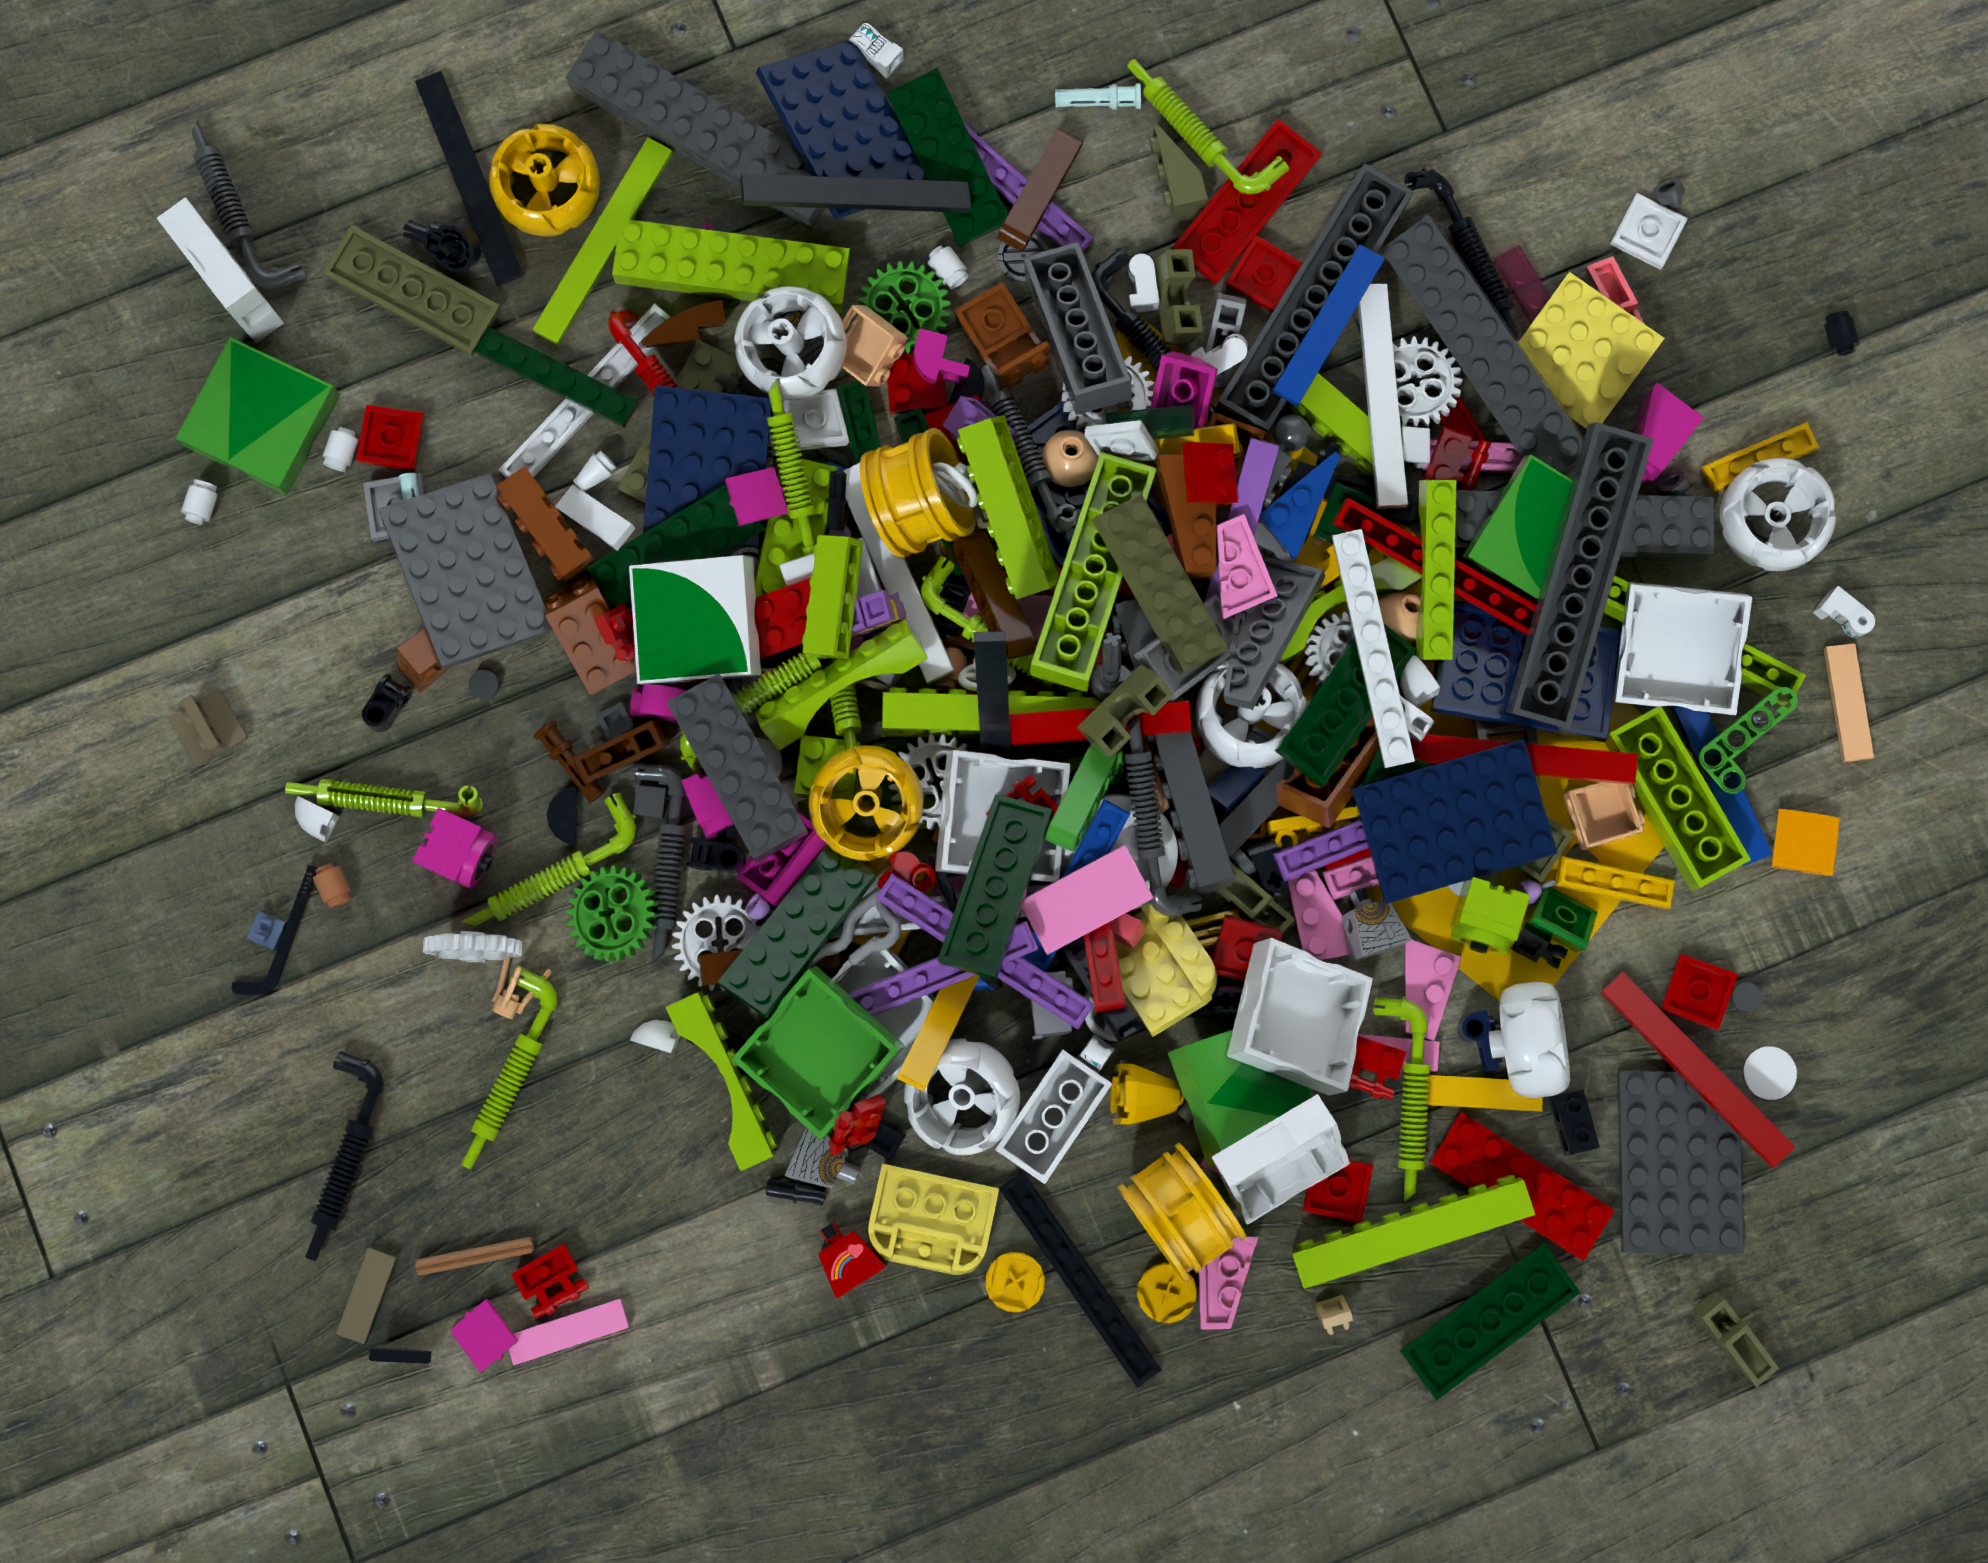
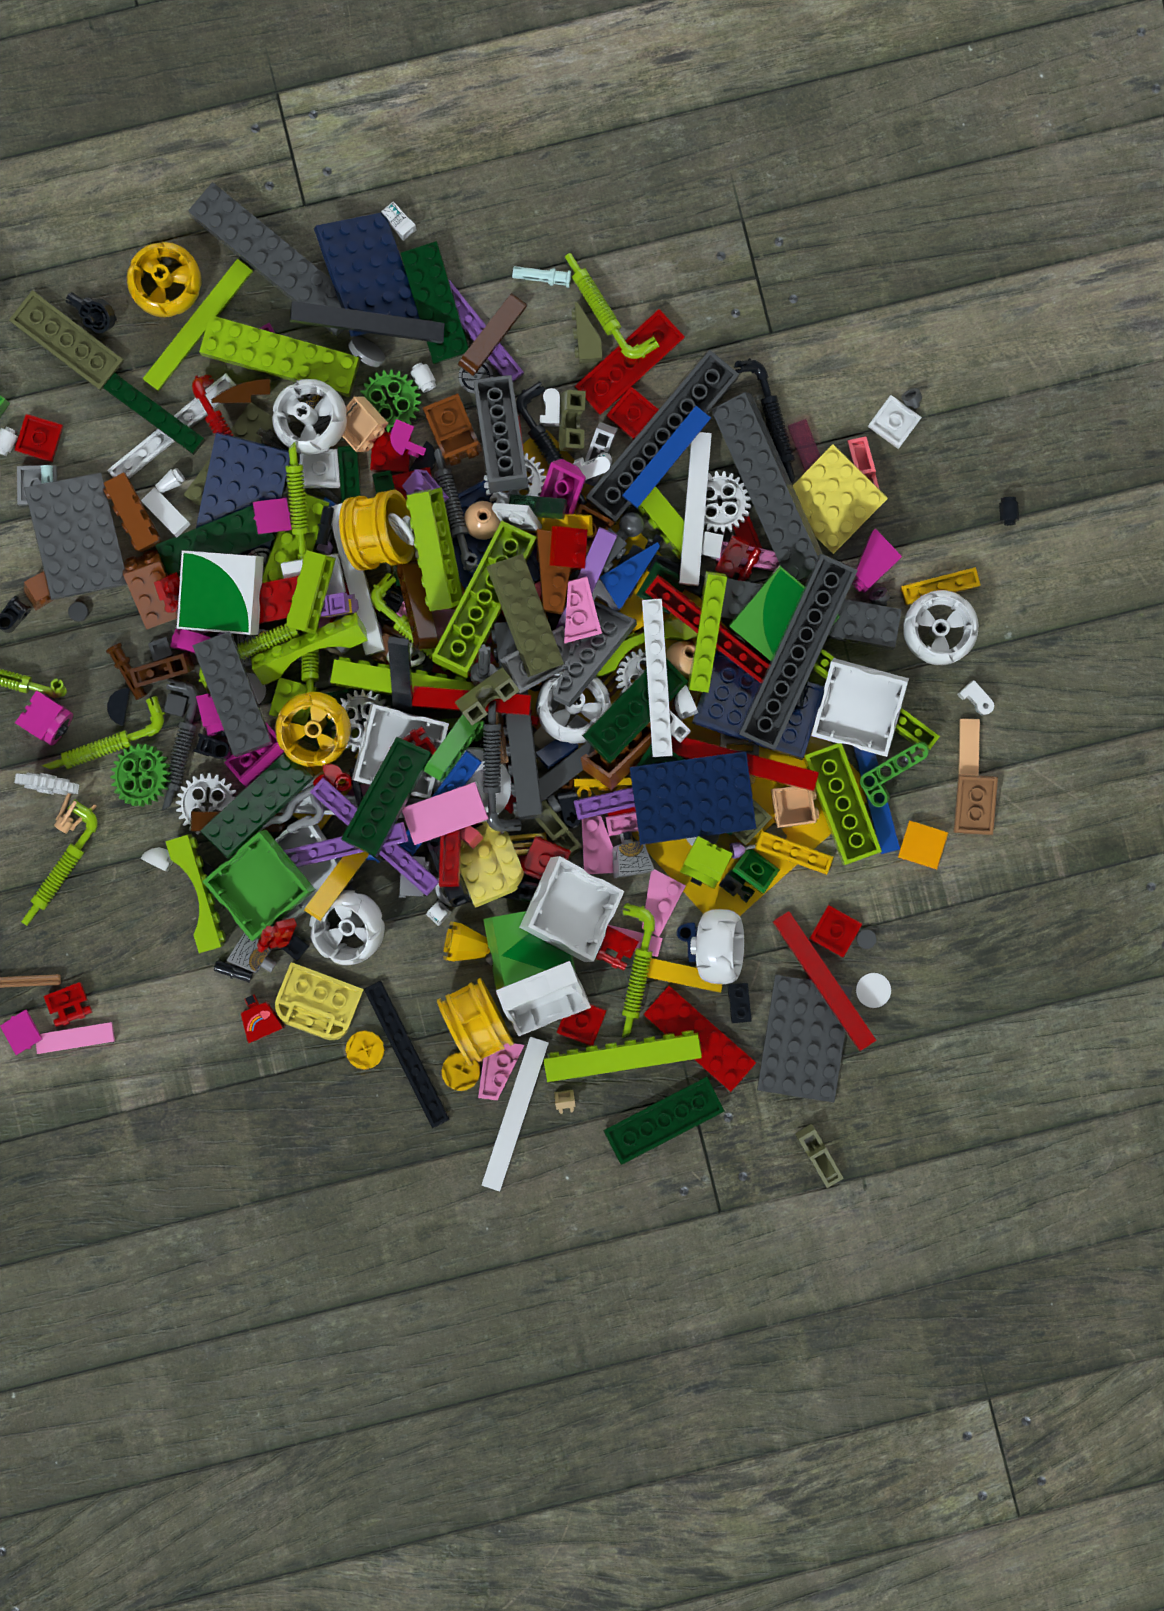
camera: 10 degrees right, 5 degrees up
black tile [415,71,524,287] -> none
lavender hinge [745,893,773,920] -> none
white brick [995,1050,1112,1184] -> none
none -> light grey tile [349,337,385,367]
none -> white tile [482,1037,549,1191]
none -> medium nougat tile [953,774,998,835]

